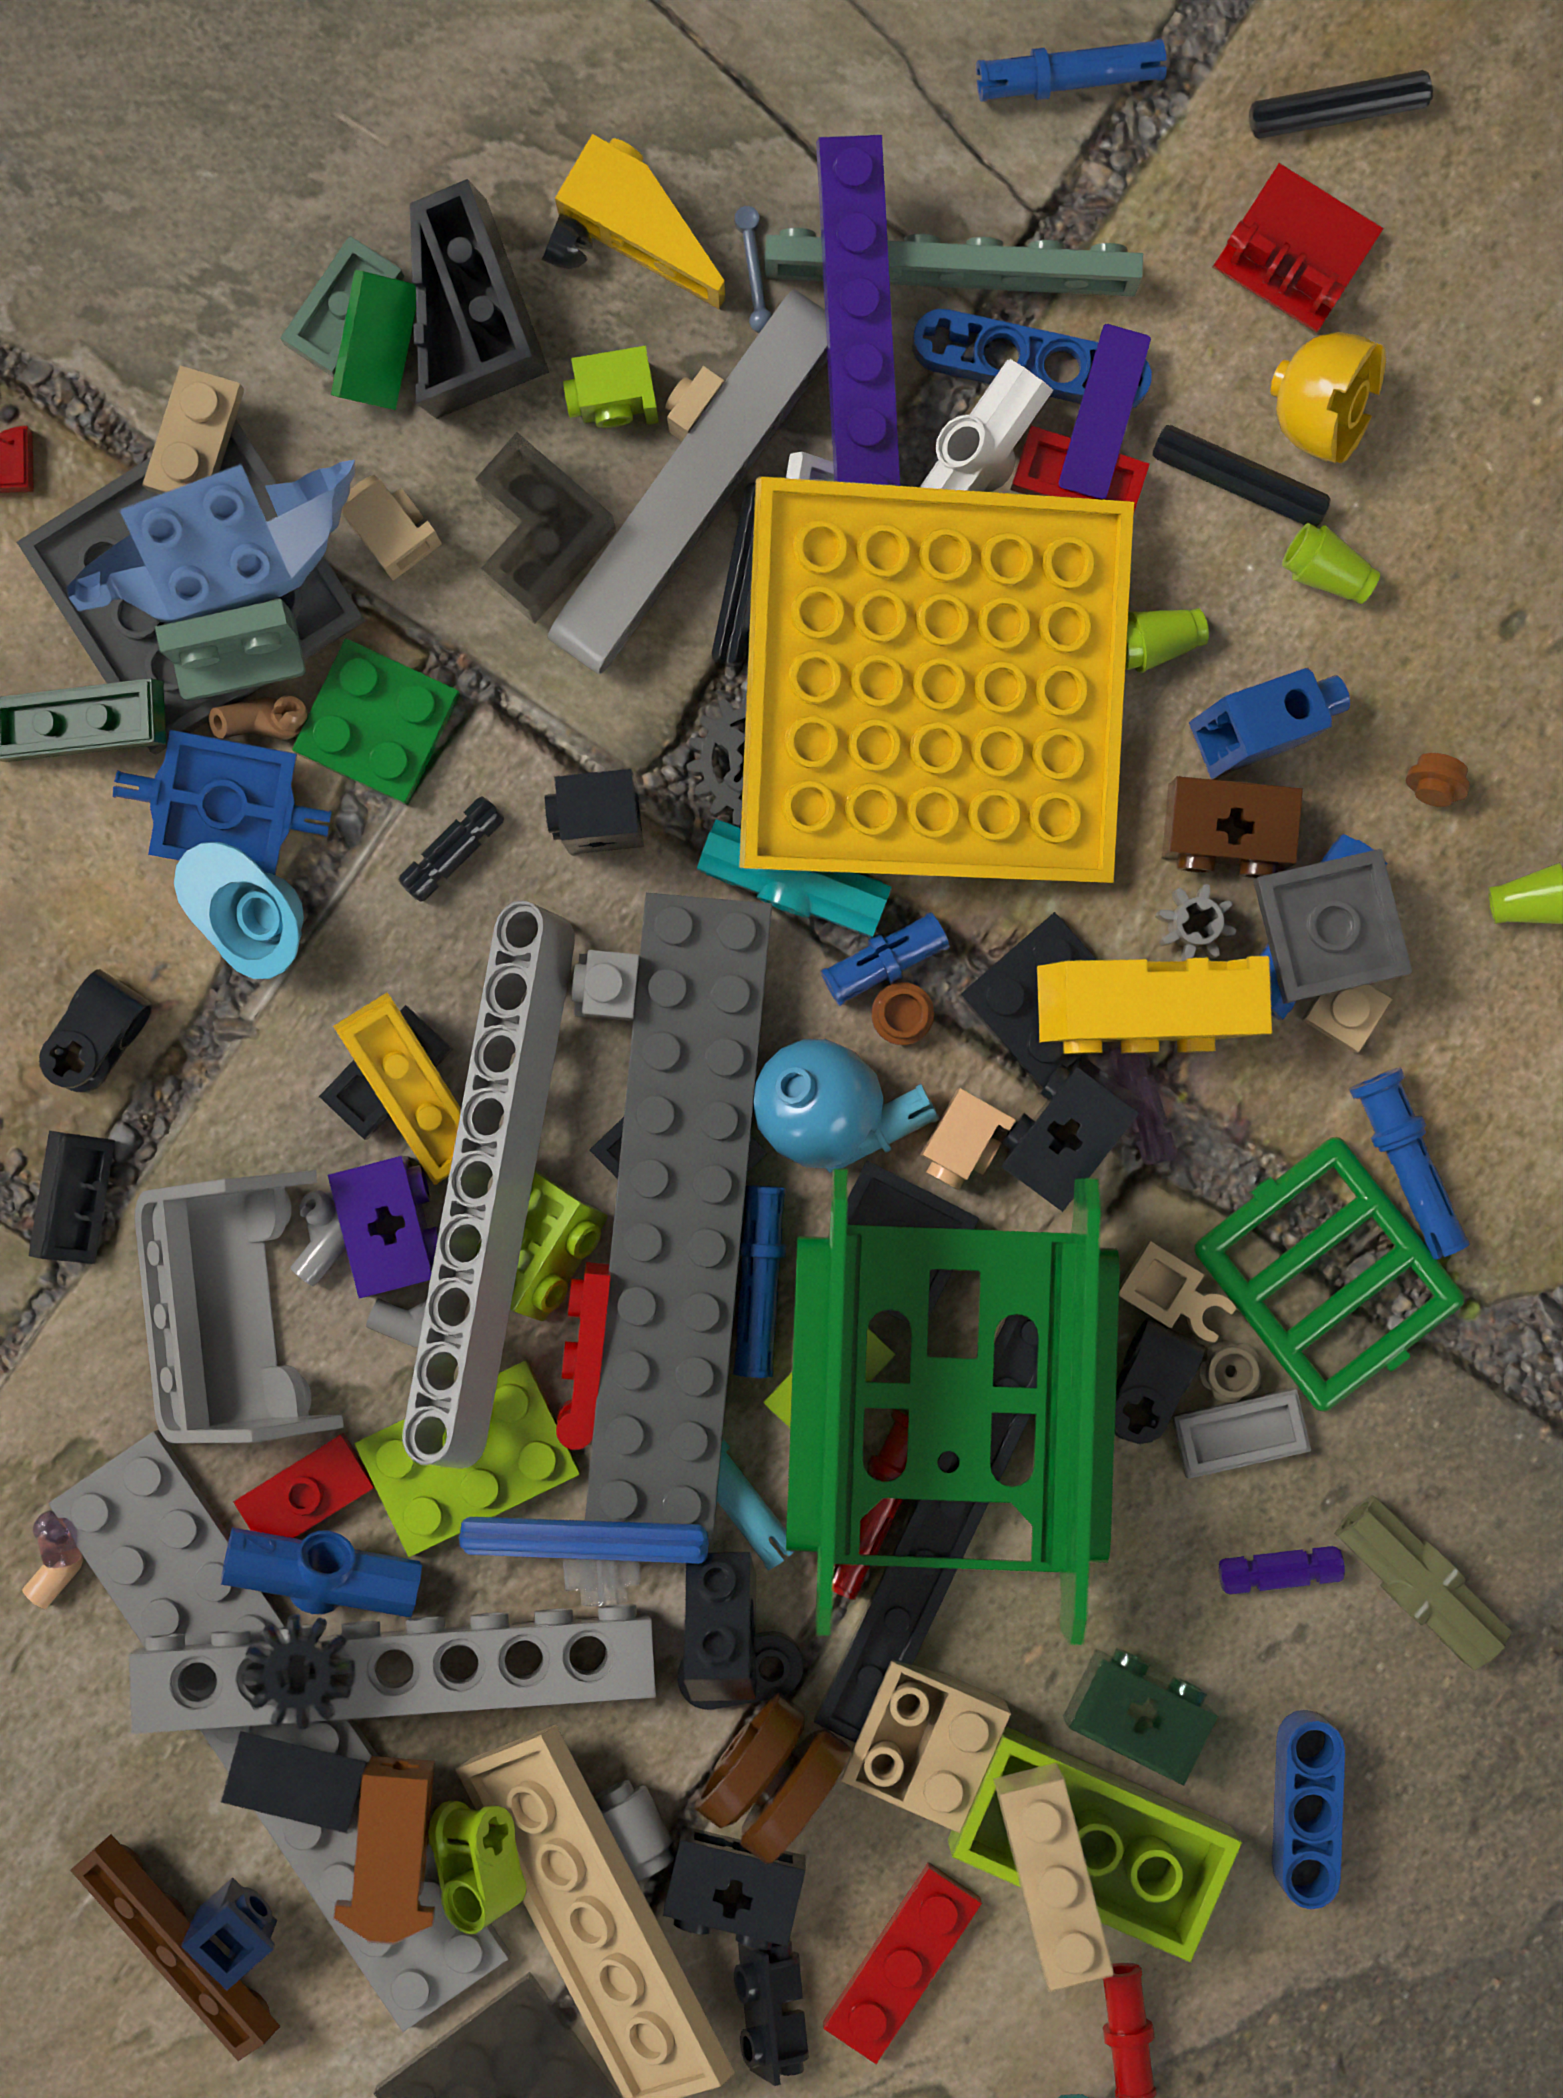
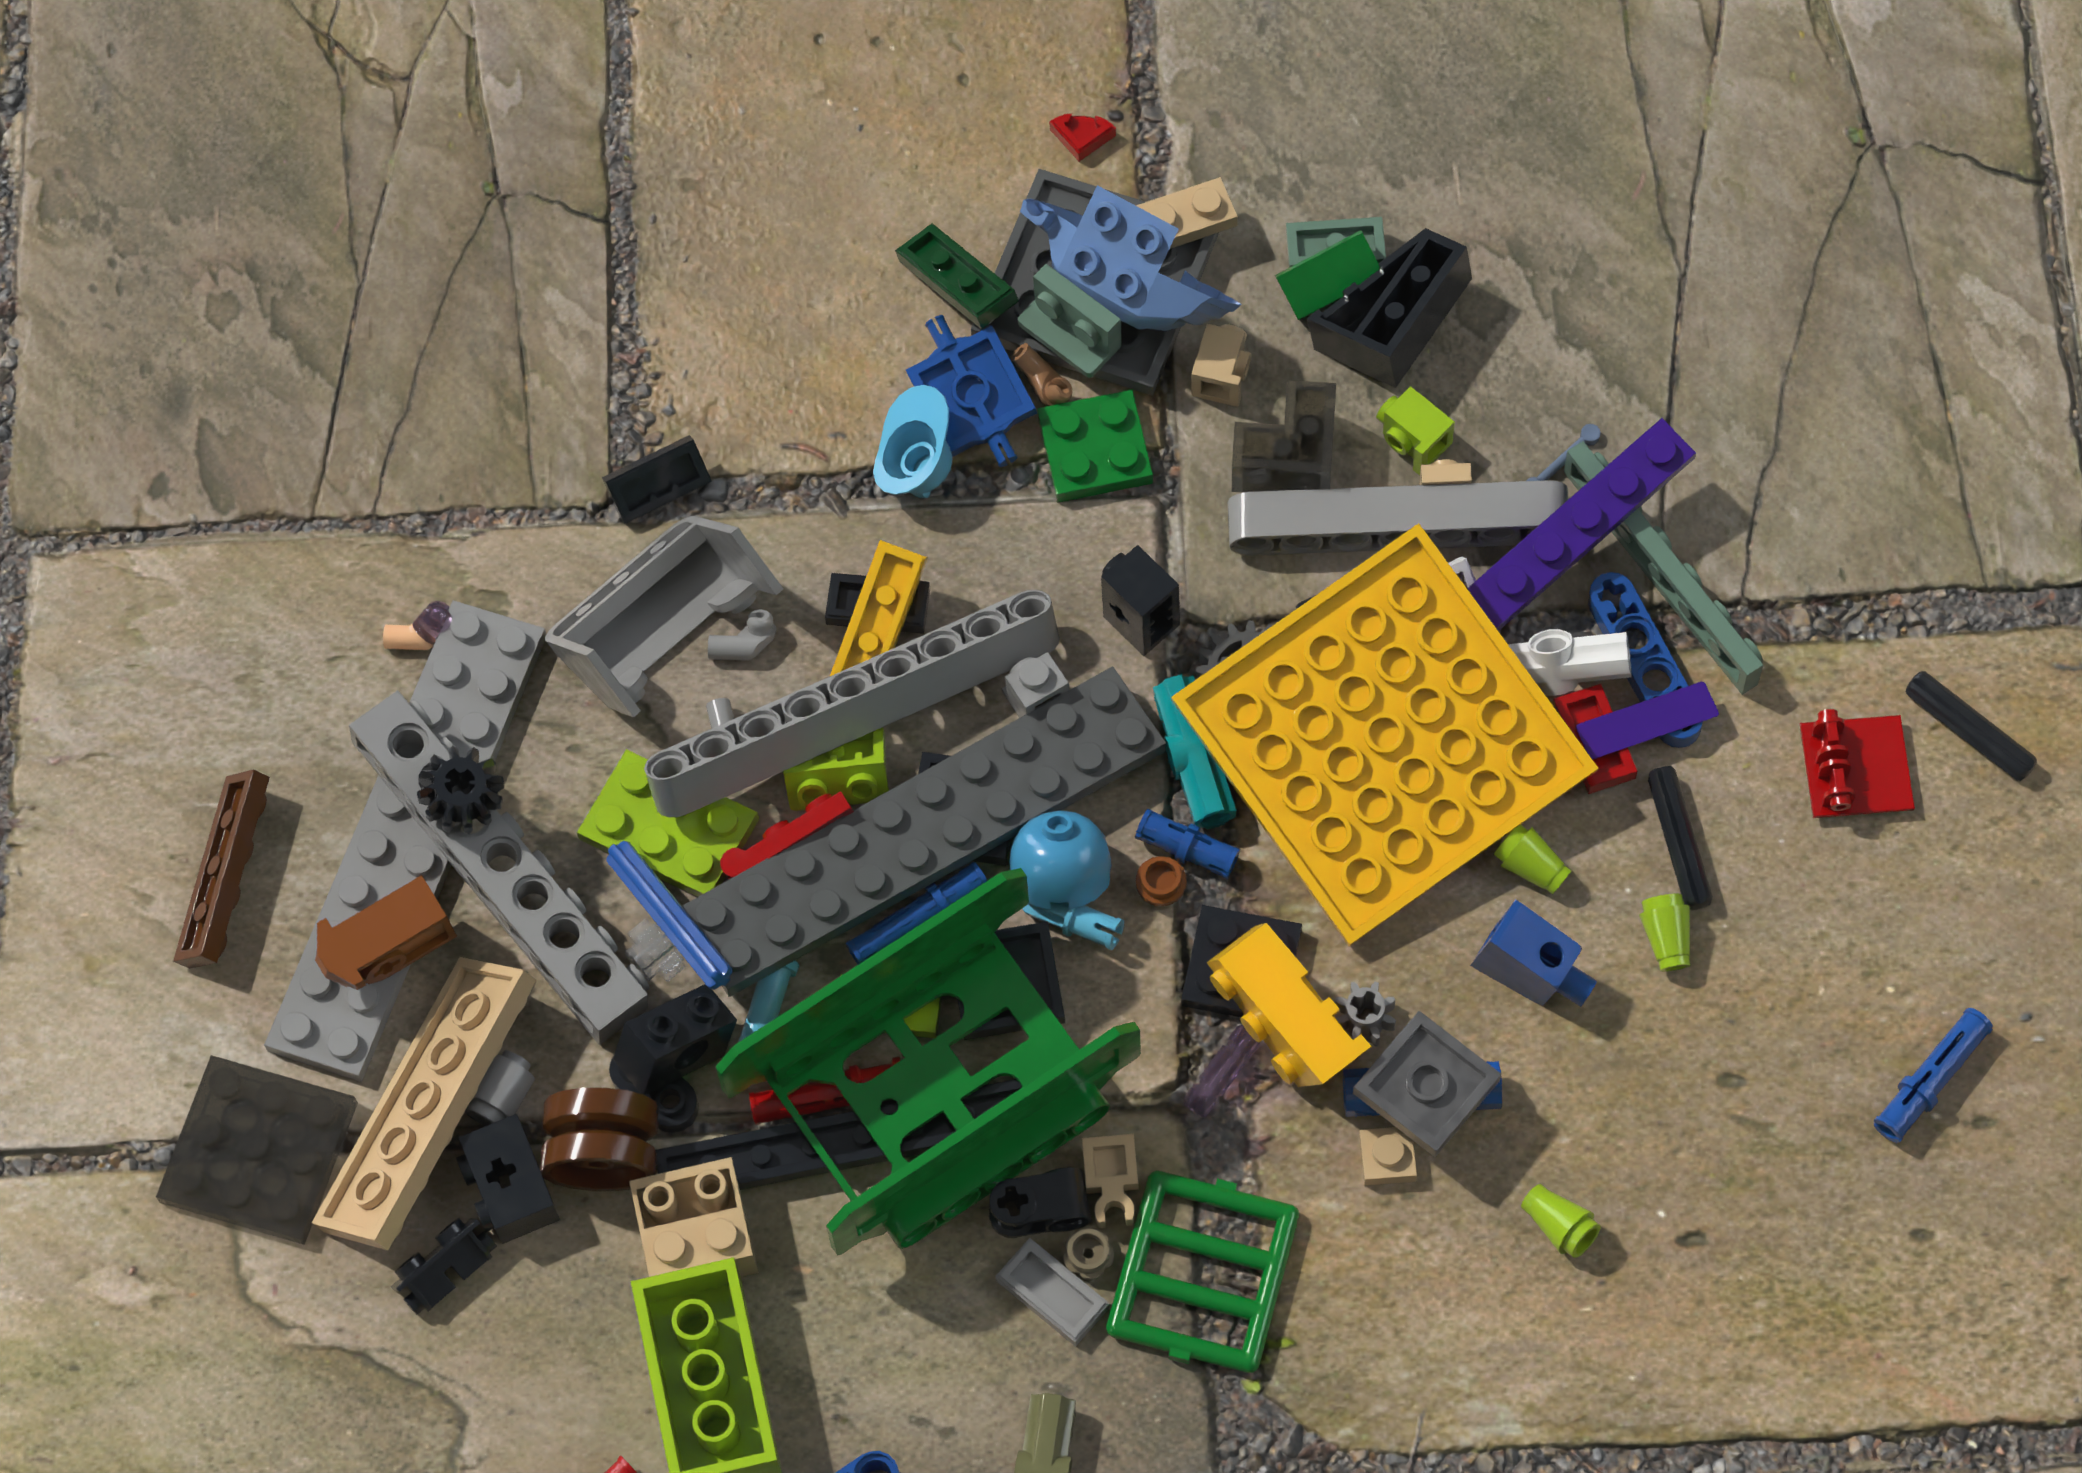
camera: 60 degrees right, 20 degrees down
black piece [39,969,153,1093] -> none
dark blue brick [181,1877,277,1990] -> none
black hinge [220,1731,367,1834] -> none
blue piece [221,1527,422,1618] -> none
red plate [233,1433,375,1538] -> none
dark purple brick [328,1156,439,1298] -> none
black axle [398,796,504,902] -> none
lime piece [428,1800,526,1934] -> none
black hinge [542,213,593,269] -> none
yellow slope [555,134,725,309] -> none
red plate [823,1862,982,2064] -> none
light nougat brick [920,1088,1015,1191] -> none
blue pin [976,39,1167,102] -> none
tan brick [994,1763,1114,1992] -> none
black brick [1001,1055,1143,1212] -> none
clear green brick [1062,1647,1218,1786] -> none
reddish brown brick [1162,776,1303,878] -> none
dark purple axle [1218,1546,1345,1595] -> none
yellow cylinder [1270,332,1386,463] -> none
blue pin [1349,1067,1470,1260] -> none
dark orange plate [1406,753,1470,807] -> none

